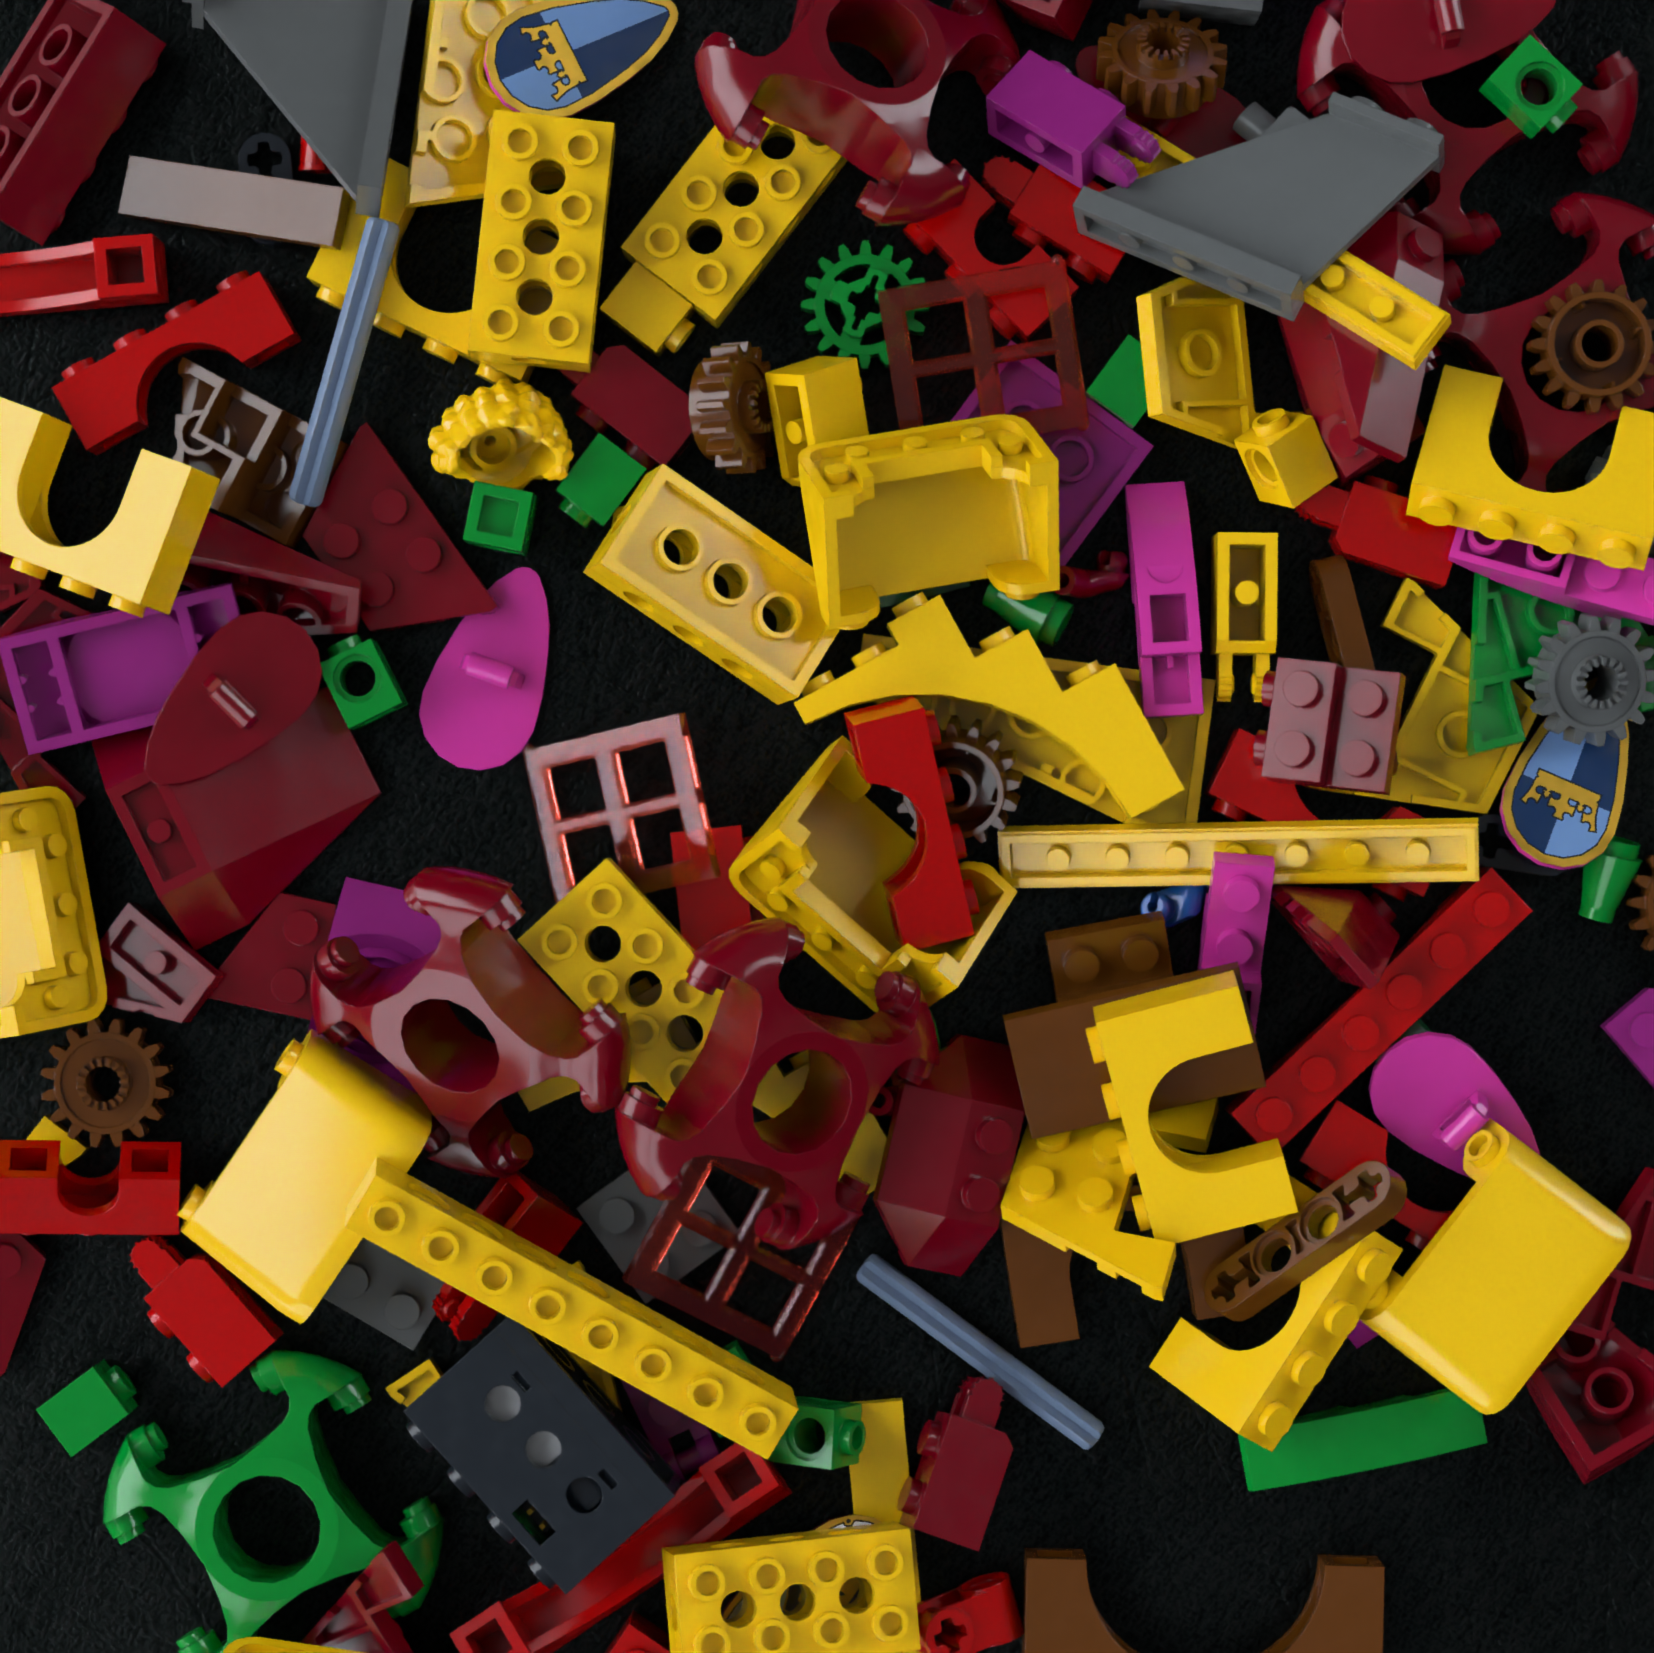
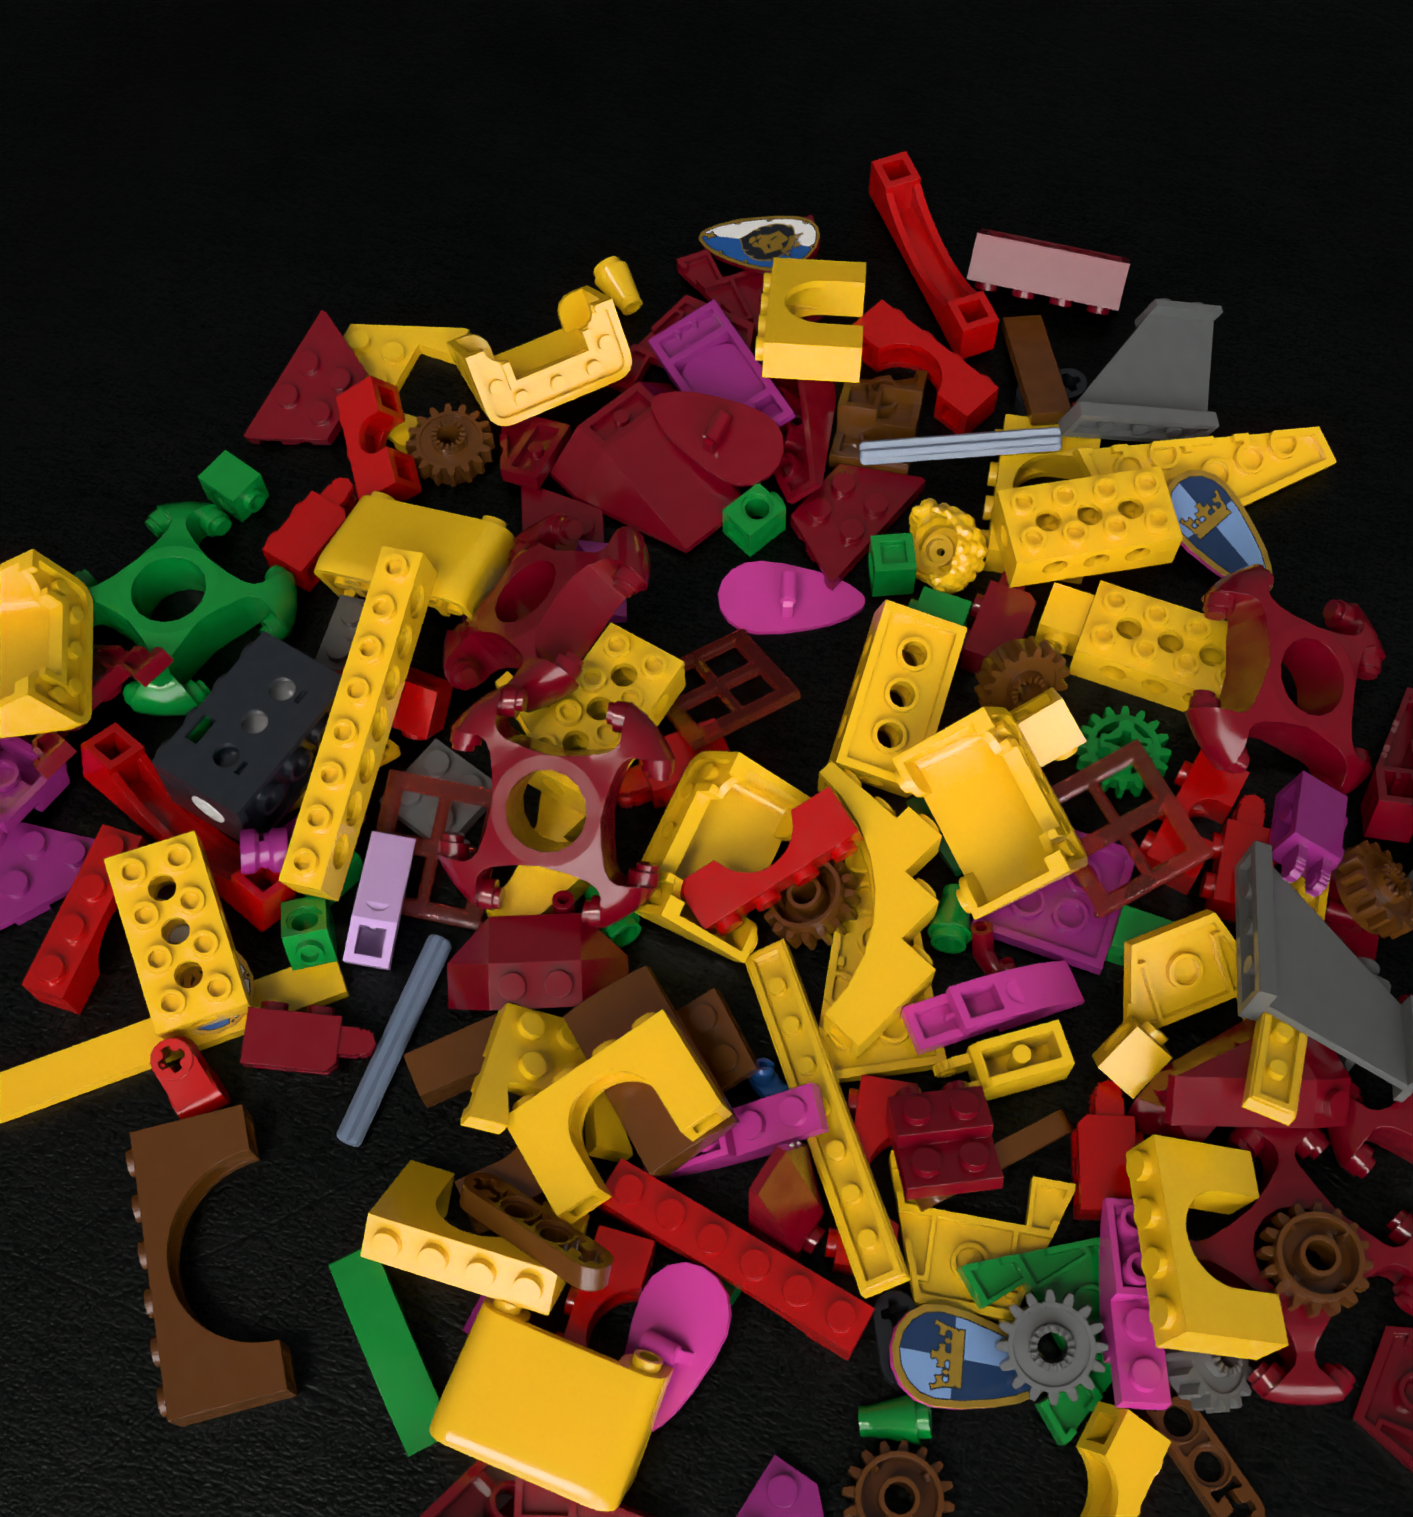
camera: 80 degrees right, 25 degrees down
none -> magenta wheel [240,827,288,874]
none -> lavender slope [343,831,416,971]

